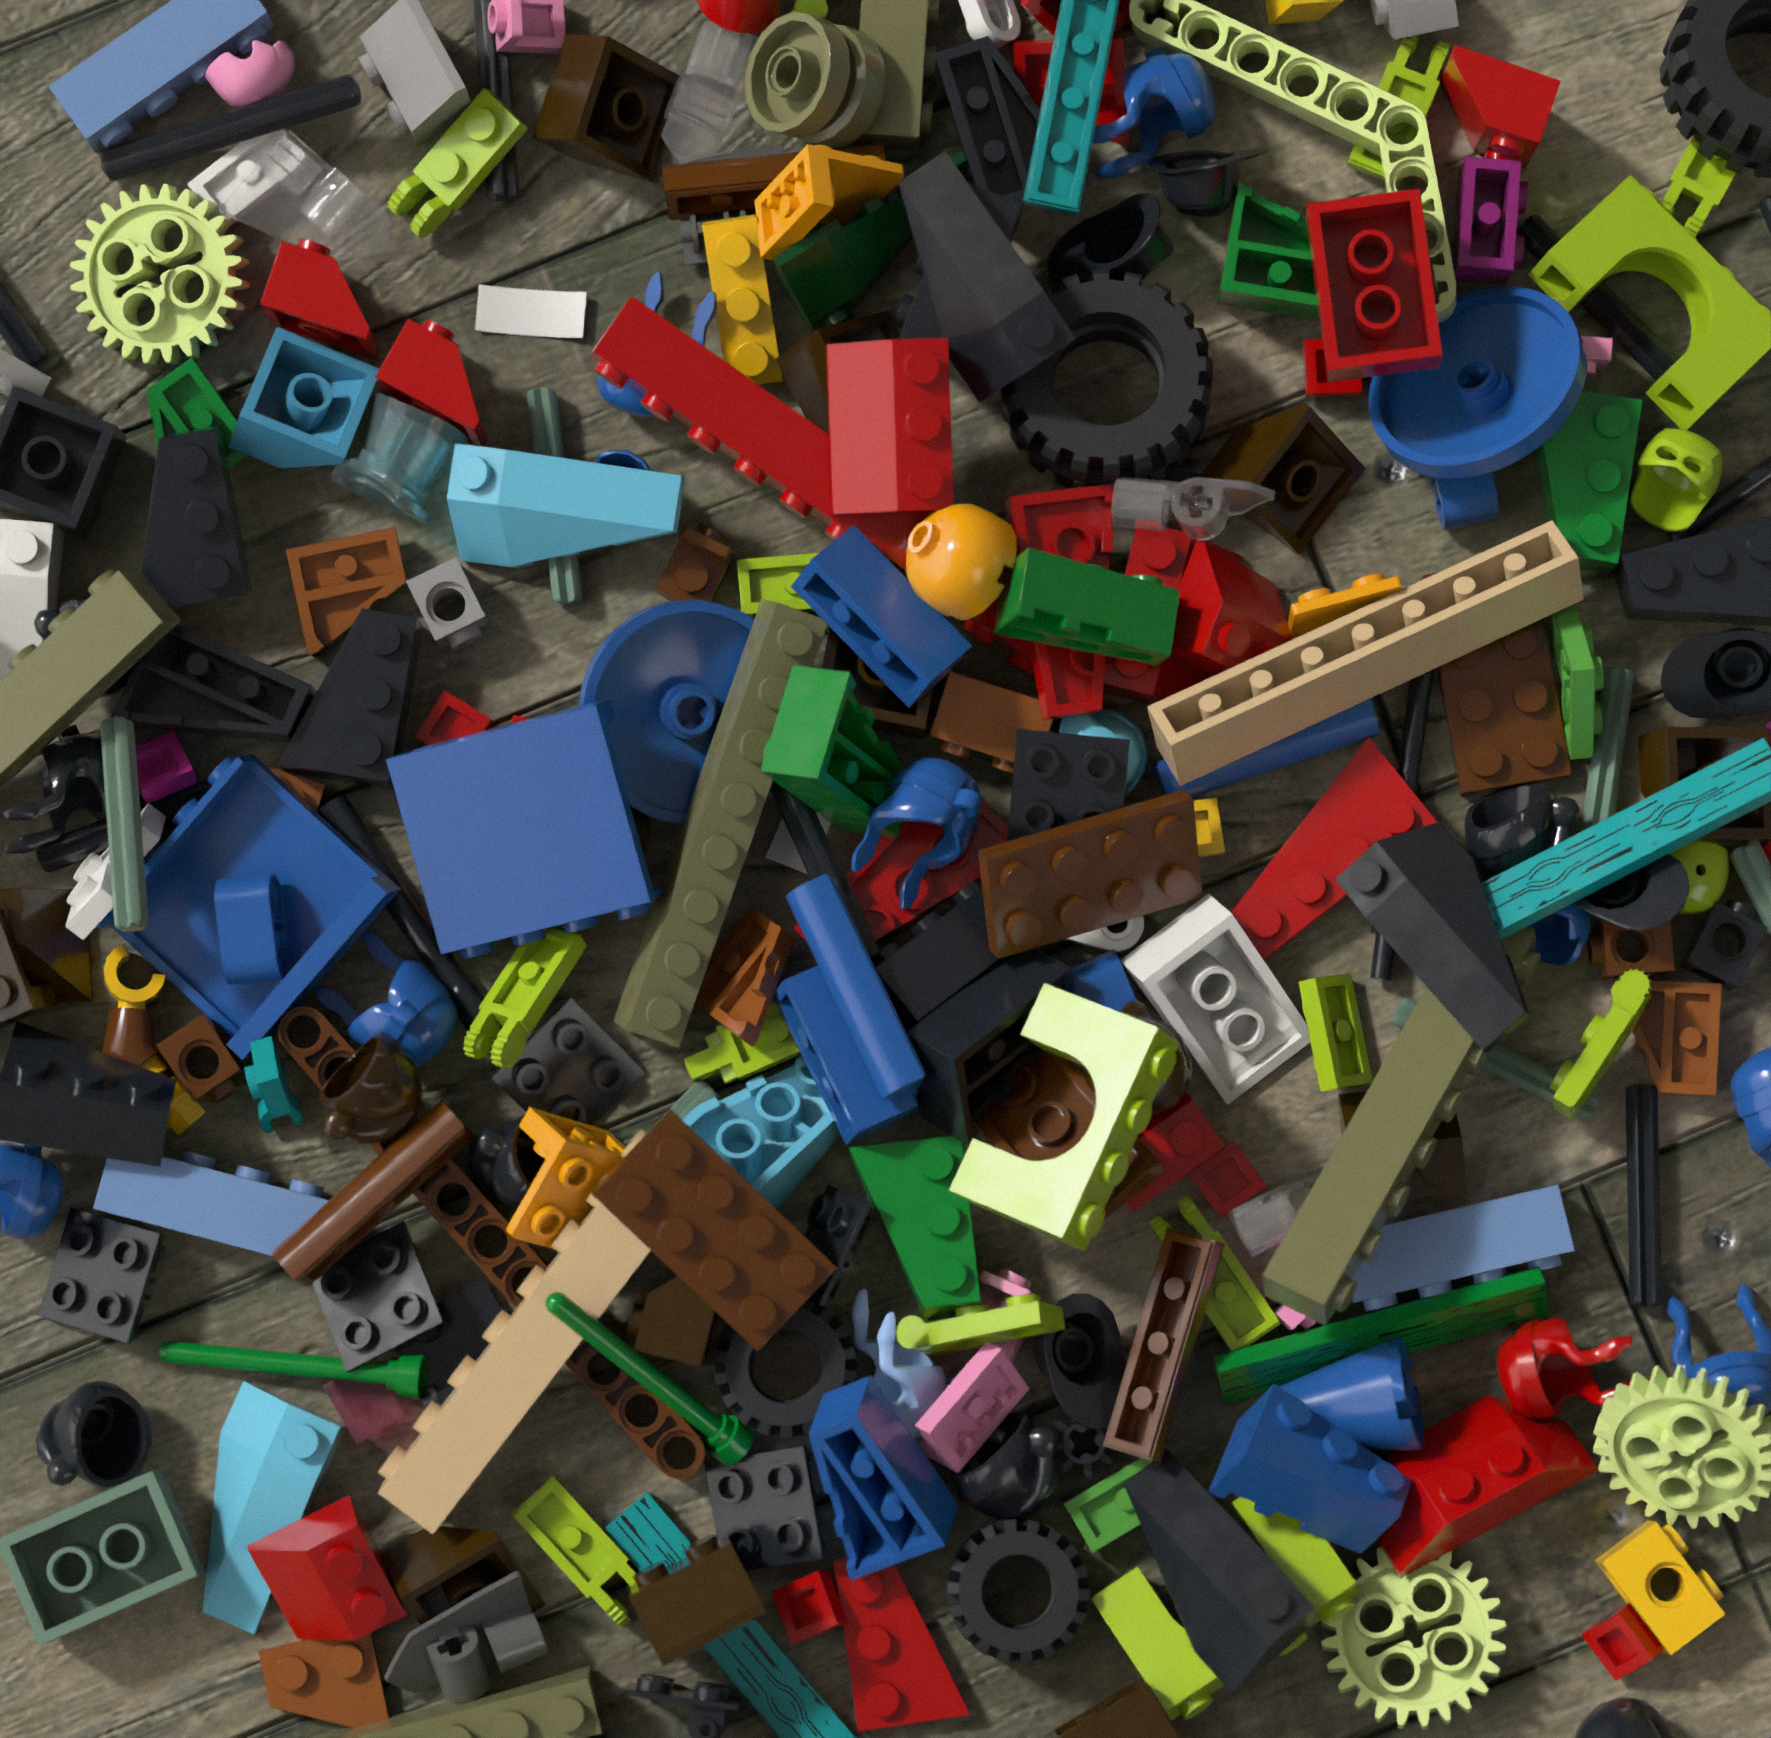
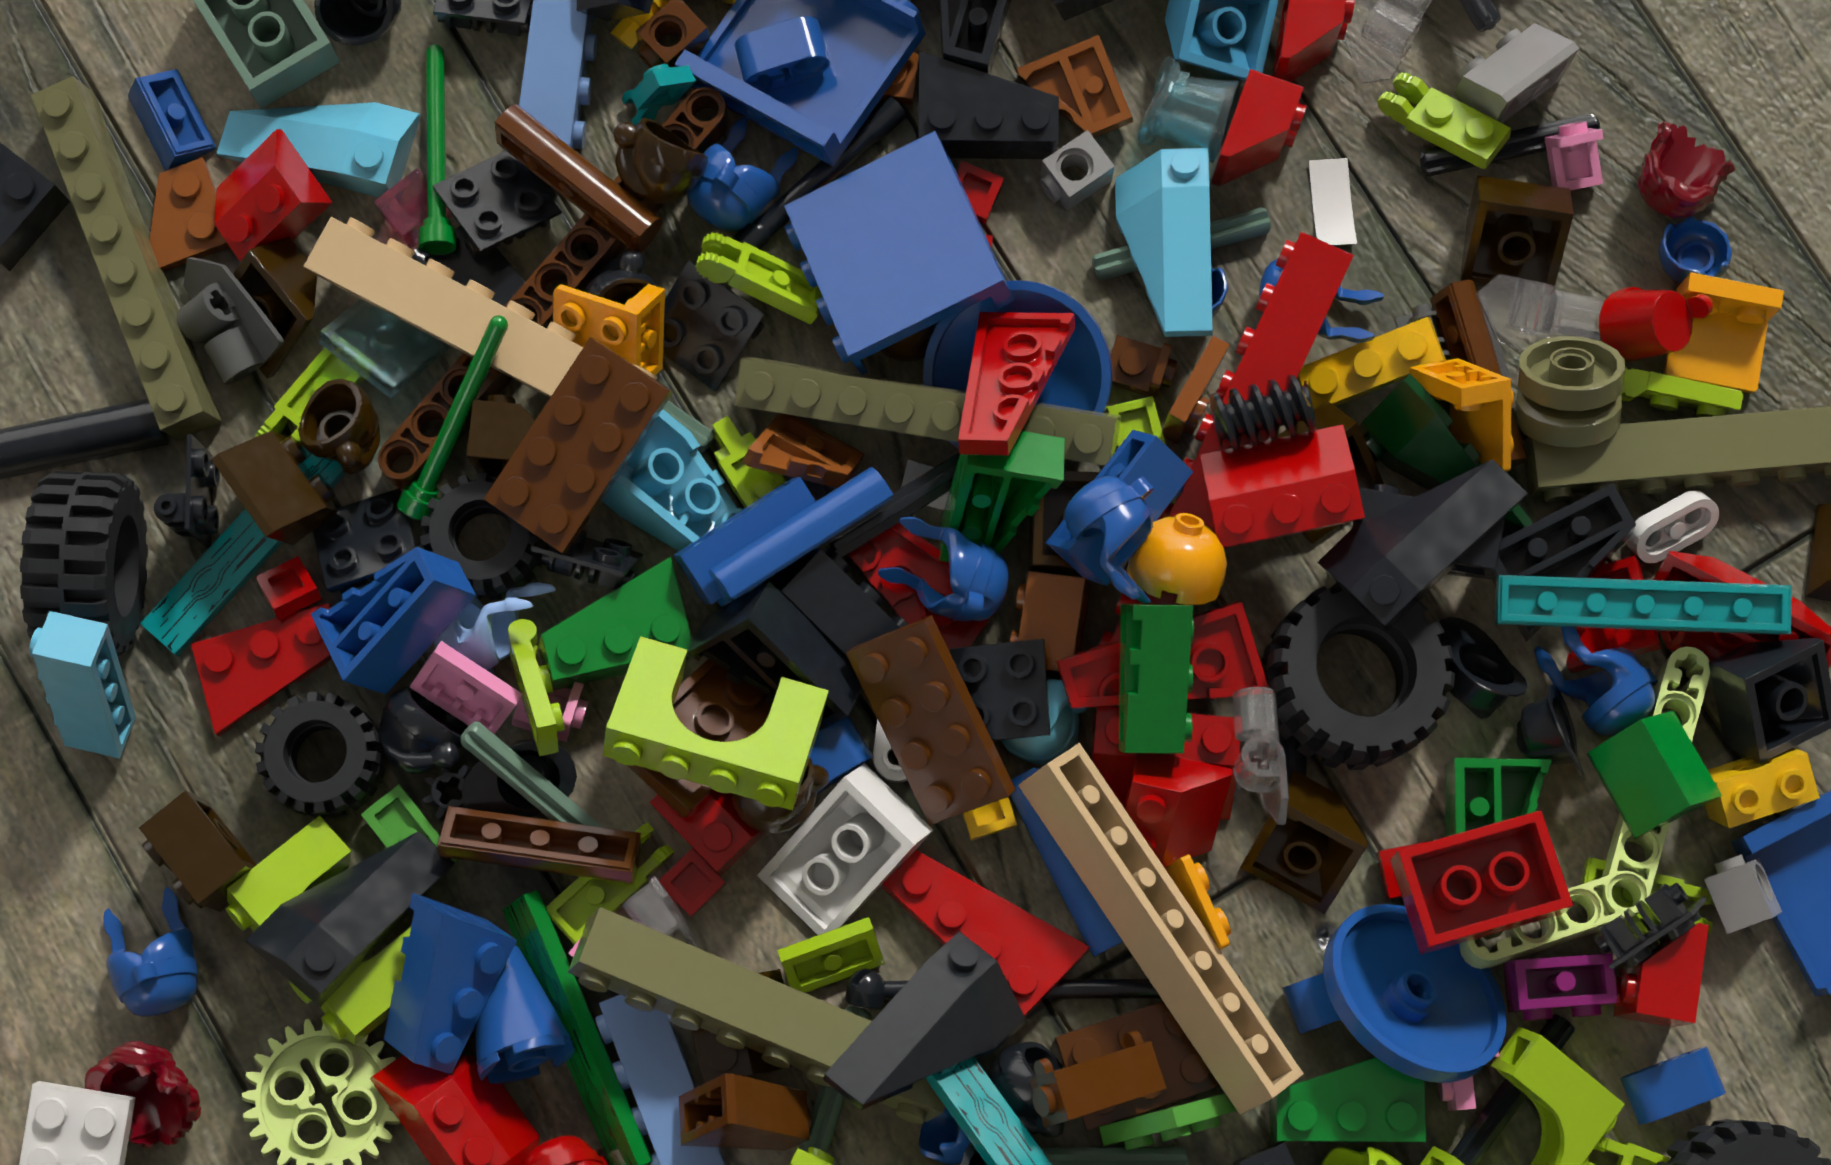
camera: 80 degrees right, 5 degrees down
none -> blue slope [128,69,216,171]
none -> dark brown piece [298,379,380,475]
none -> clear light blue plate [318,299,451,399]
none -> sand green axle [460,721,603,828]
none -> reddish brown slope [679,1073,812,1151]
none -> black hinge [845,968,885,1008]
none -> red wing [958,312,1075,455]
none -> reddish brown brick [1029,1030,1167,1128]
none -> blue hair [1064,476,1154,604]
none -> dark orange wing [1162,335,1230,444]
none -> black piece [1210,374,1317,451]
none -> green slope [1587,711,1722,840]
none -> black hinge [1595,883,1707,970]
none -> blue beam [1620,1046,1726,1125]

